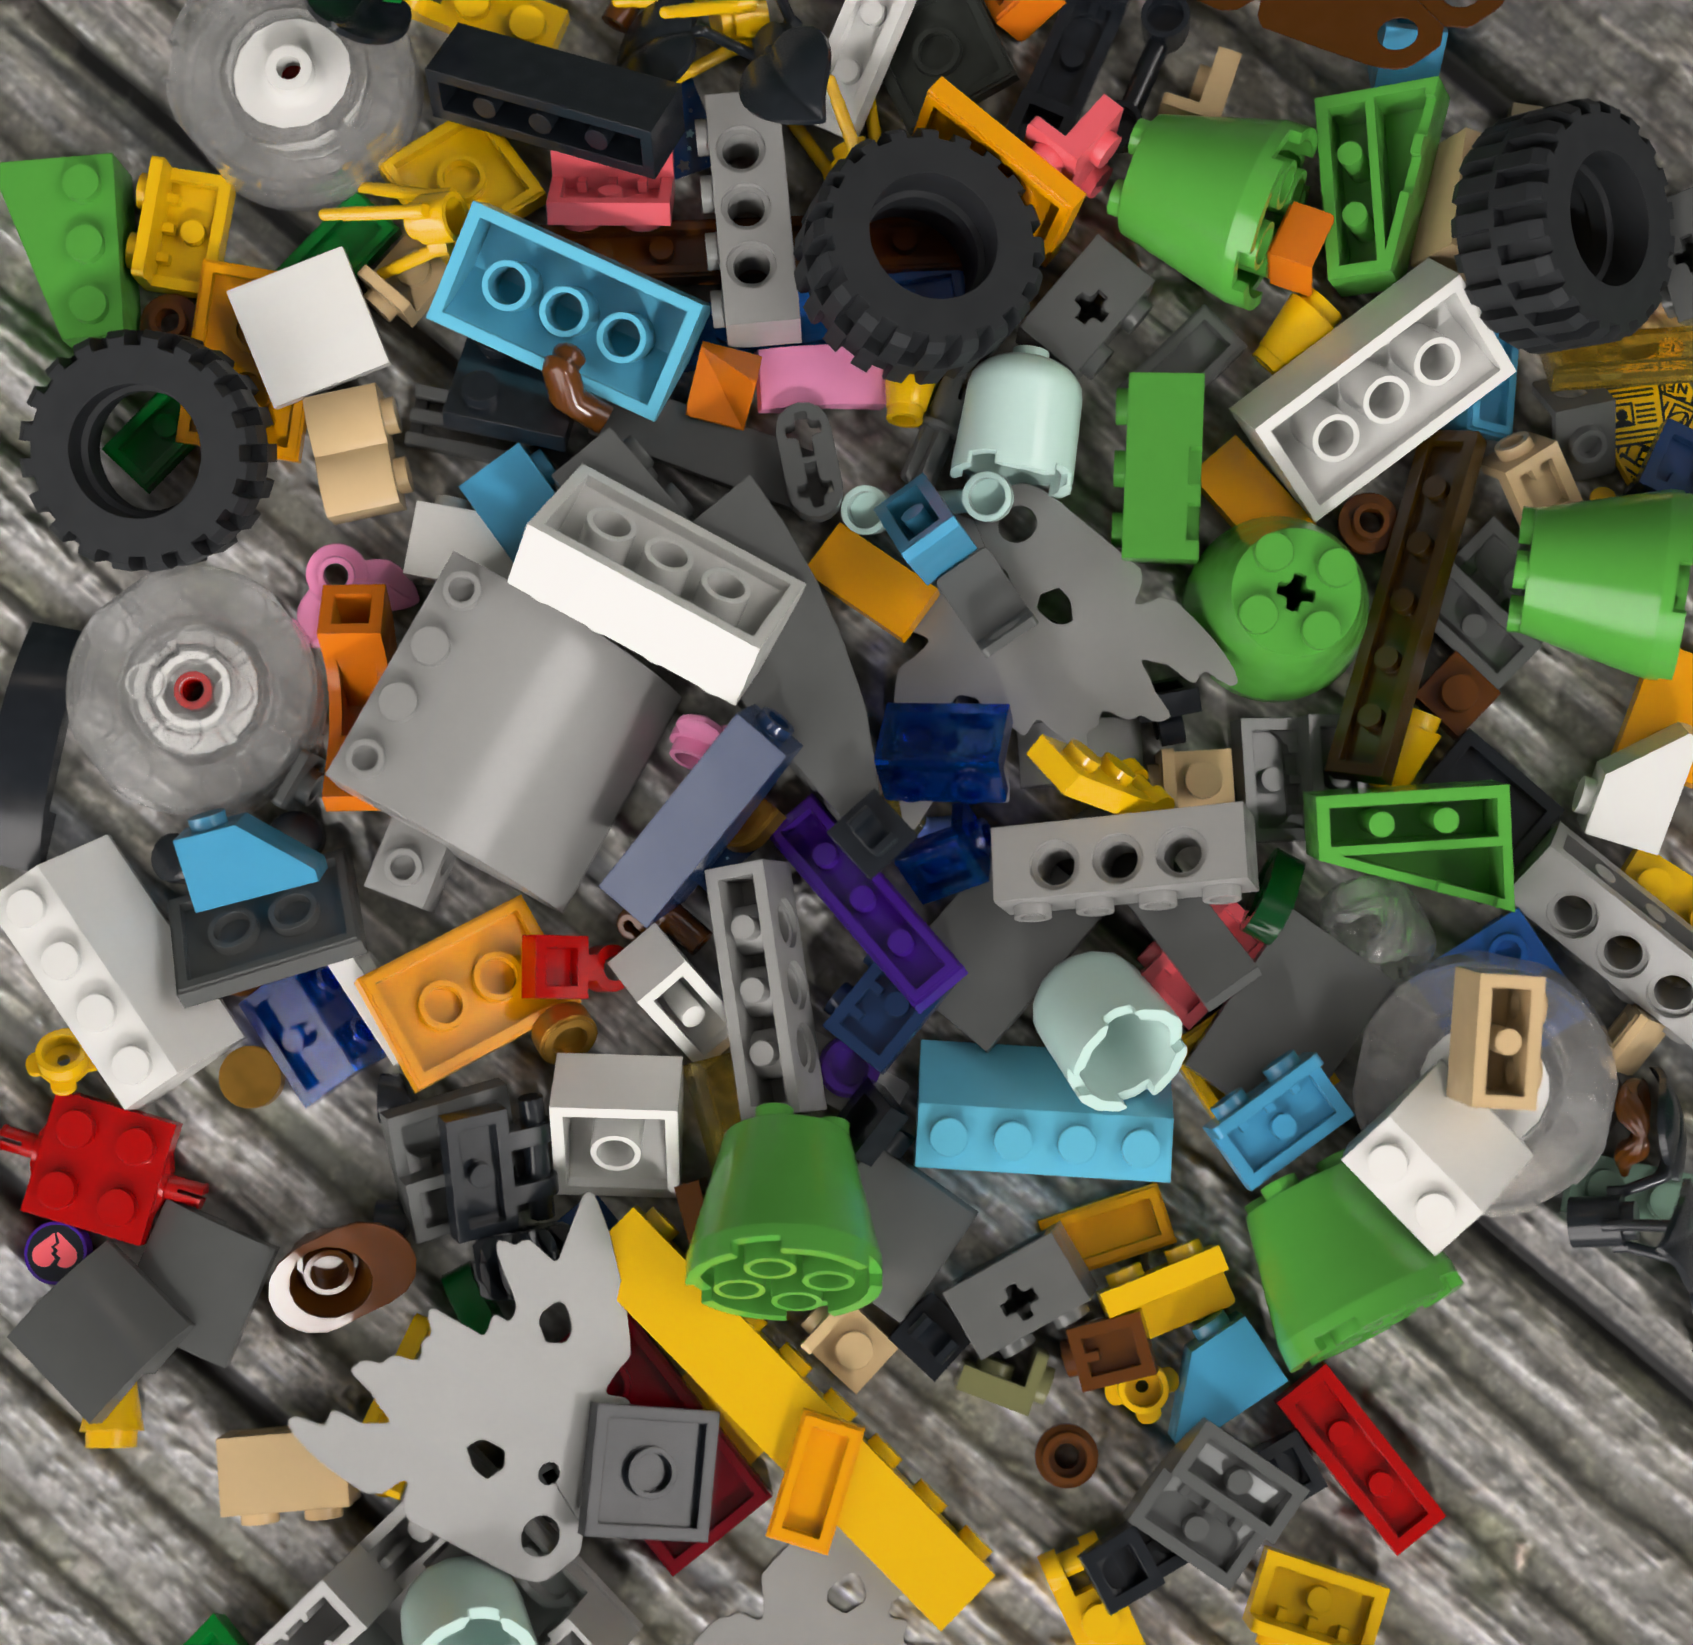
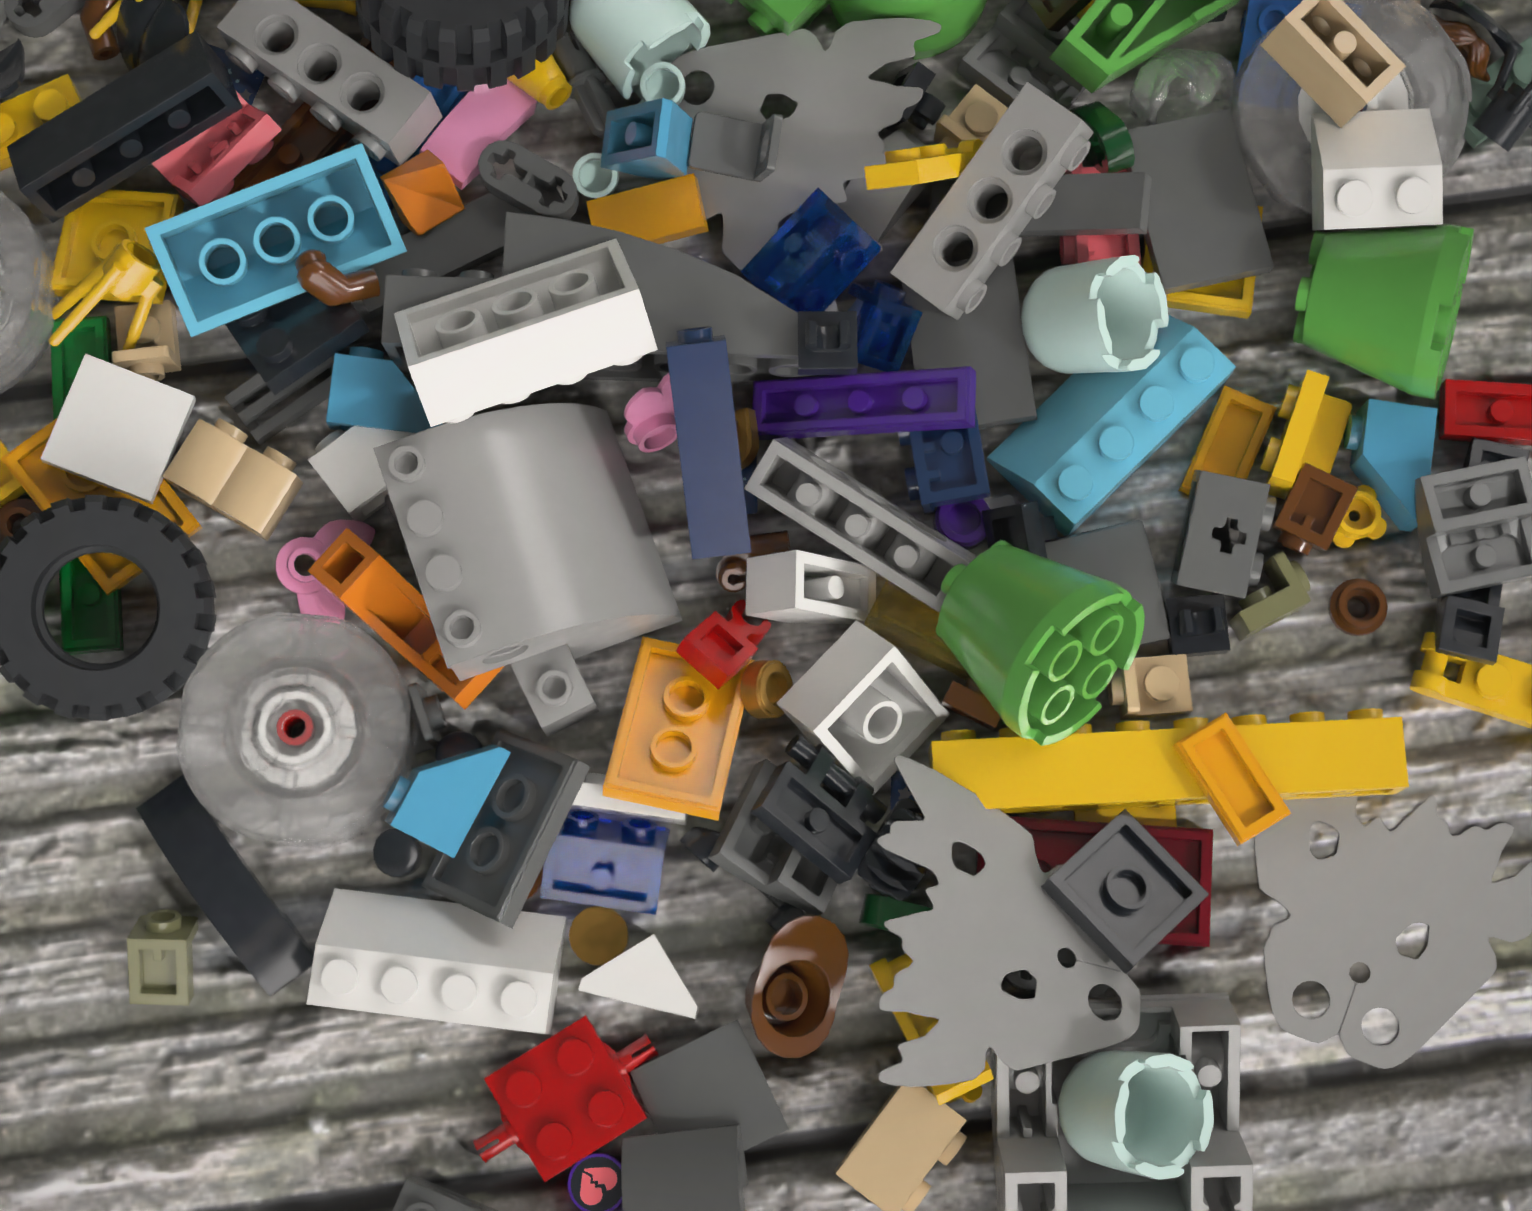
camera: 50 degrees left, 5 degrees down
yellow plate [25,1028,97,1096] -> none
dark azure bracket [1202,1049,1355,1191] -> none
none -> white slope [578,934,699,1019]

